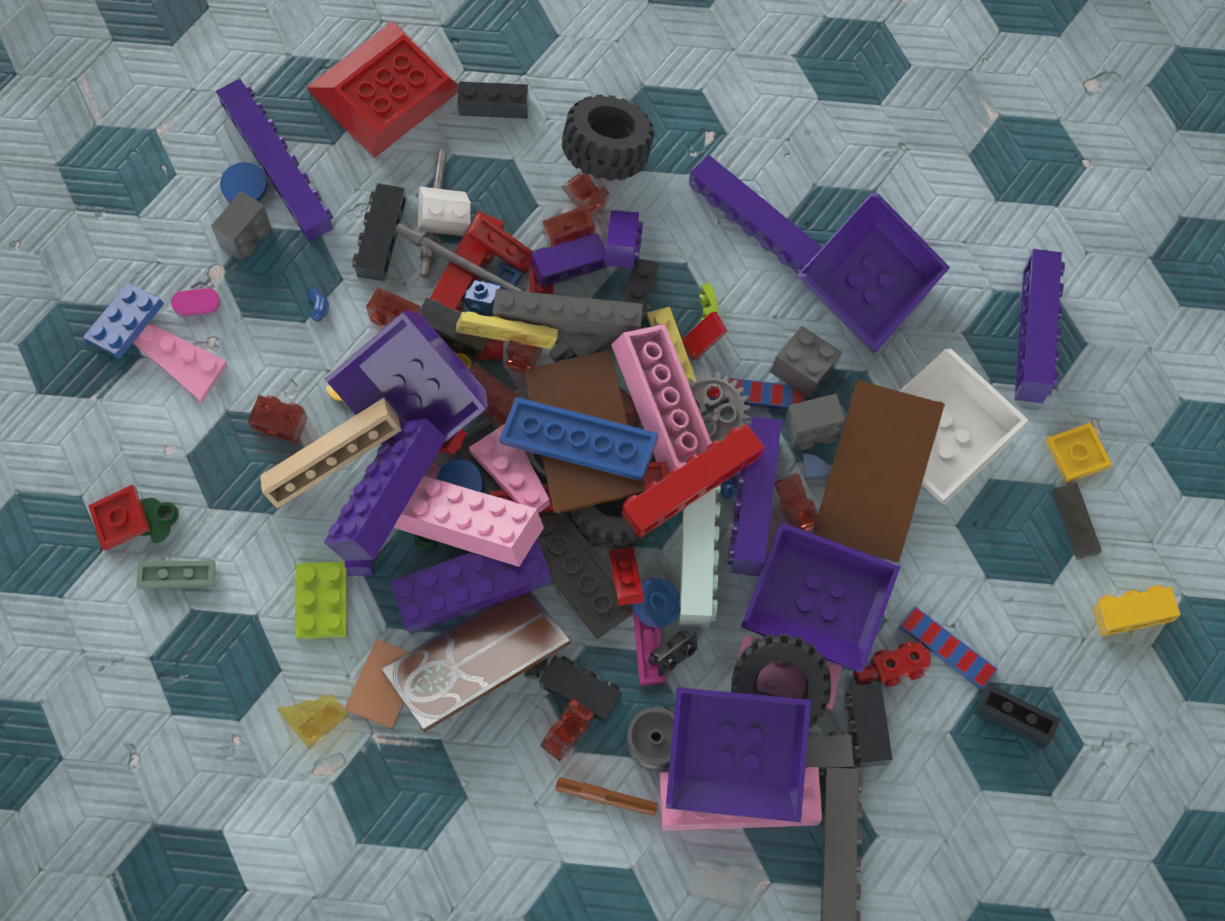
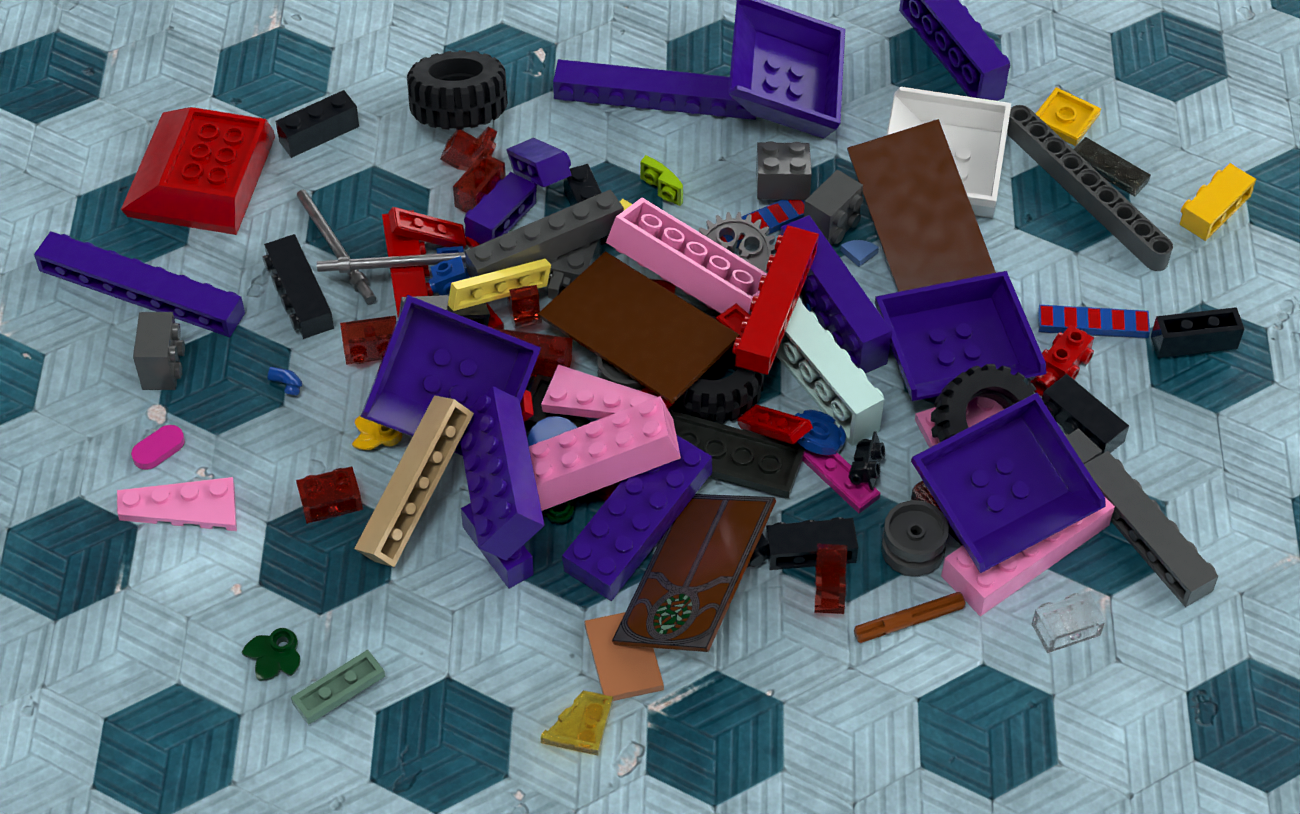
camera: 35 degrees left, 15 degrees down
plate [83,283,164,359] -> none
red plate [88,485,150,551] -> none
blue tile [220,162,268,203] -> none
lime plate [295,561,347,639] -> none
white slope [418,187,470,236] -> none
blue plate [499,397,659,482] -> none
red tile [682,312,728,360] -> none
clear red brick [774,473,821,530] -> none
none -> dark grey beam [1007,105,1173,271]

